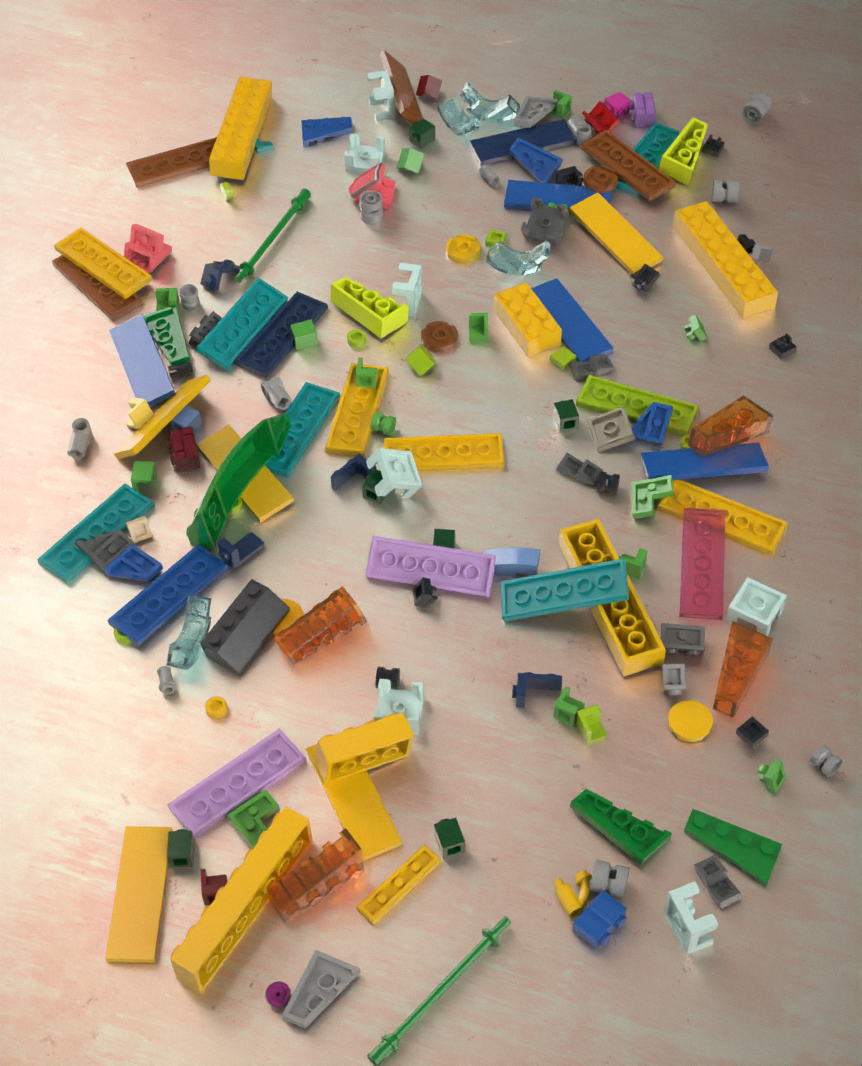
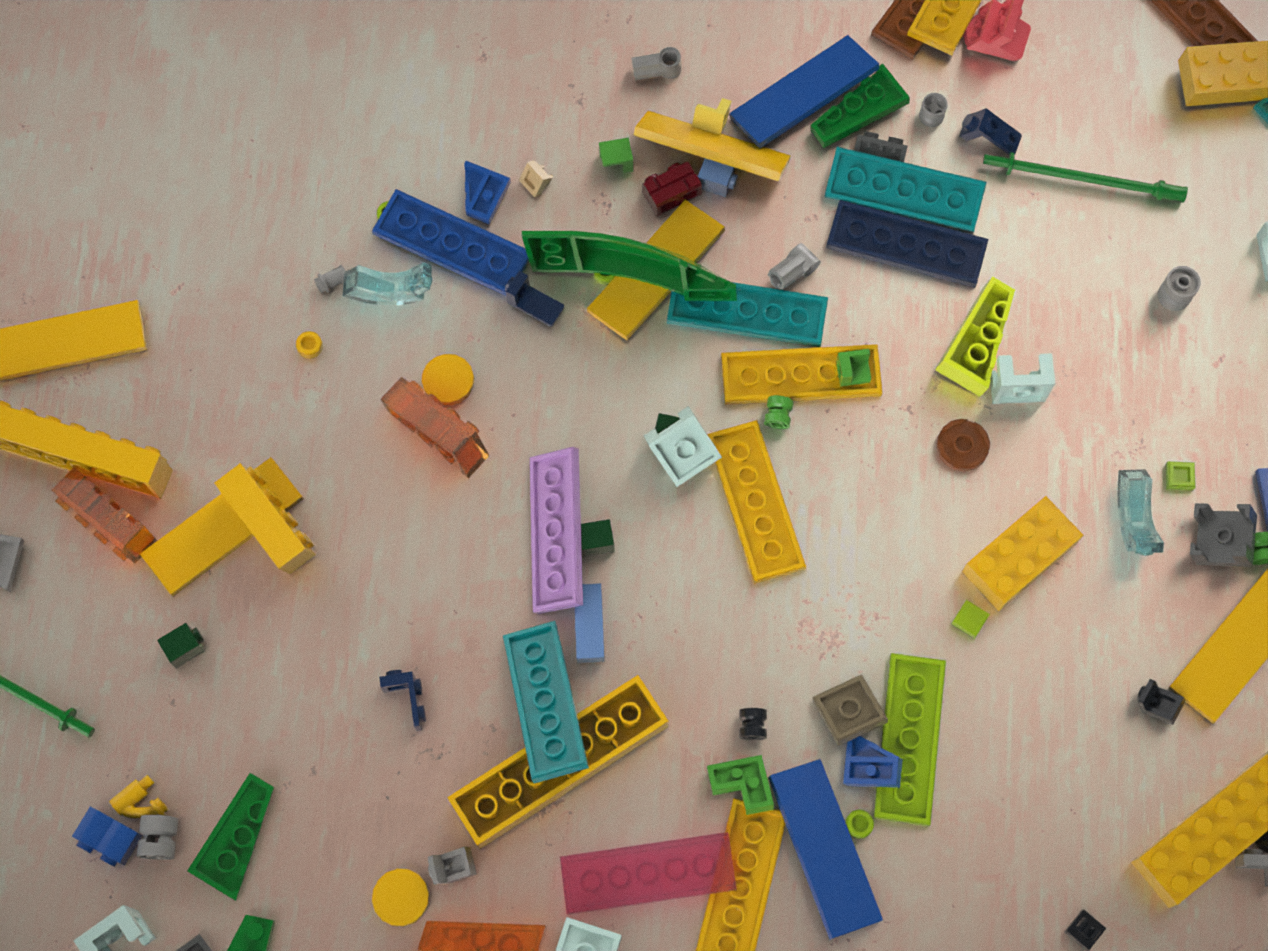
camera: 75 degrees right, 20 degrees up
teal tile [37,483,154,584] -> none
dark grey wing [76,529,135,572] -> none
bright green panel [155,288,179,313] -> none
lavender tile [167,728,307,839] -> none
dark green brick [167,829,195,868] -> none
black pin [168,361,193,378] -> none
black slope [200,579,290,675] -> none
dark red panel [201,869,228,905] -> none
lime tile [220,182,233,200] -> none
bright green plate [228,790,280,849] -> none
bright green panel [291,319,318,350] -> none
dark blue bracket [330,454,377,490] -> none
lime tile [347,330,366,348] -> none
coral piece [348,163,396,210] -> none
yellow tile [356,844,441,926] -> none
light aqua panel [374,679,424,734] -> none
black wheel [375,666,400,690] -> none
lime panel [406,344,436,376] -> none
black tile [413,577,438,607] -> none
yellow tile [446,234,481,263] -> none
bright green panel [469,313,488,342] -> none
blue tile [531,278,613,362] -> none
dark green brick [553,399,579,433] -> none
bright green panel [554,686,585,726] -> none
dark grey slope [556,452,603,485] -> none
dark grey slope [569,355,614,380] -> none
lime panel [576,704,607,745] -> none
bright green panel [618,549,648,579] -> none
dark grey bracket [660,623,705,657] -> none
bright green tile [684,315,707,341] -> none
clear orange wedge [688,395,774,456] -> none

